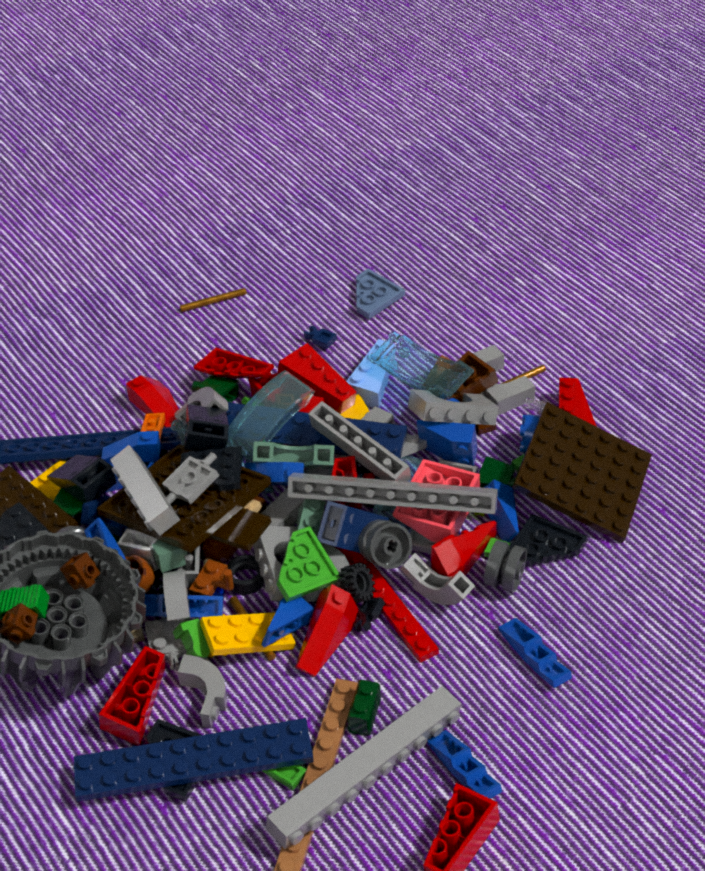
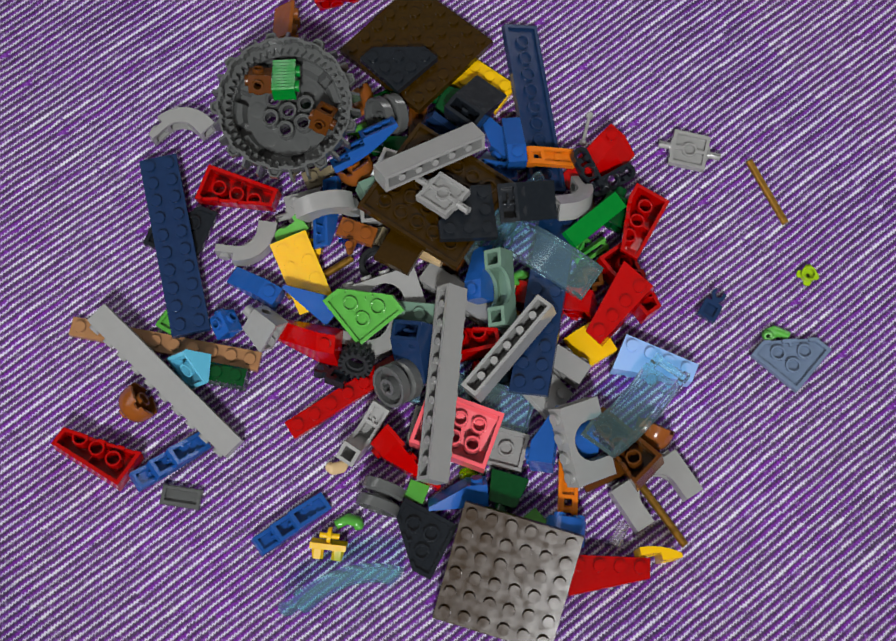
camera: 80 degrees right, 30 degrees up
none -> dark orange cylinder [118,382,158,423]
none -> light grey arch [148,107,216,146]
none -> dark grey tile [159,484,204,511]
none -> medium azure slope [166,349,211,389]
none -> blue brick [209,308,243,340]
none -> blue slope [227,267,285,311]
none -> light grey torso [242,305,288,352]
none -> clear light blue windscreen [278,563,404,617]
none -> yellow hips [309,527,348,561]
none -> tan arm [325,461,349,475]
none -> bright green arm [334,513,364,530]
none -> orange plate [557,459,578,515]
none -> green tile [562,191,627,249]
none -> black beam [570,147,636,198]
none -> light grey hinge [579,112,593,146]
none -> yellow slope [633,546,683,564]
none -> light grey plate [658,129,721,173]
none -> bright green arm [762,325,791,340]
none -> lime plate [796,264,819,286]

